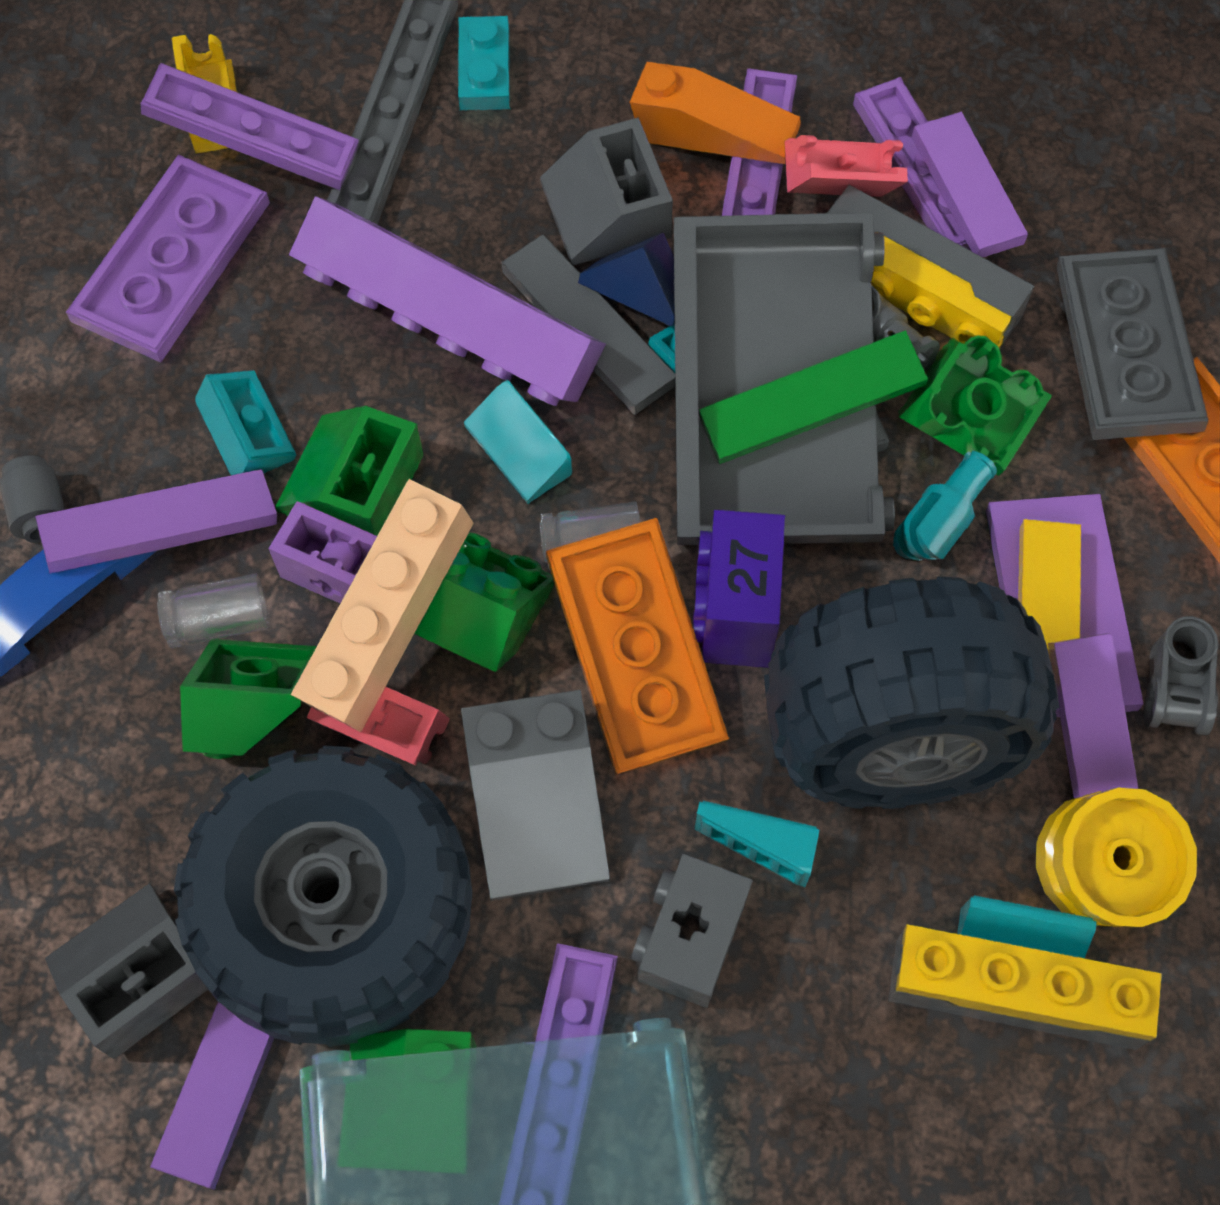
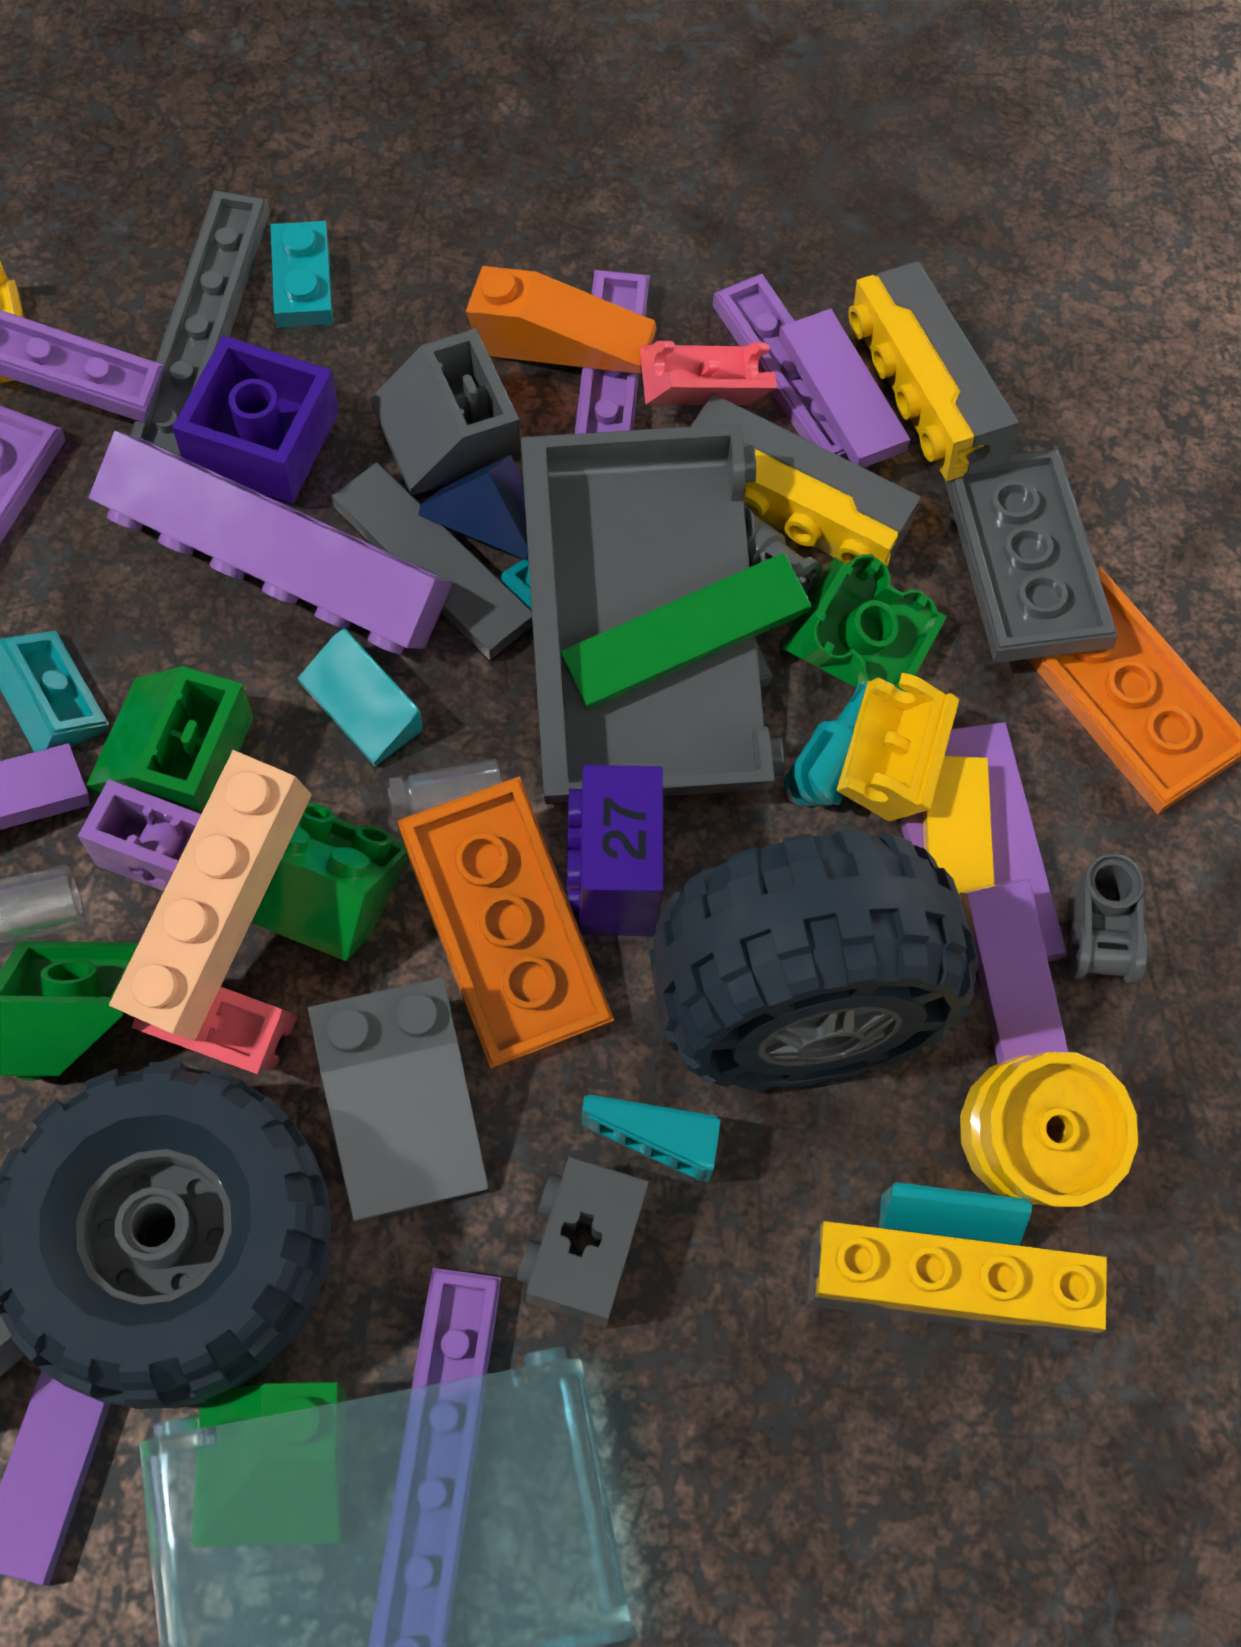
camera: 10 degrees left, 0 degrees up
none -> dark purple brick [172,335,339,504]
none -> yellow hinge [836,673,959,822]
none -> piece [849,261,1019,481]

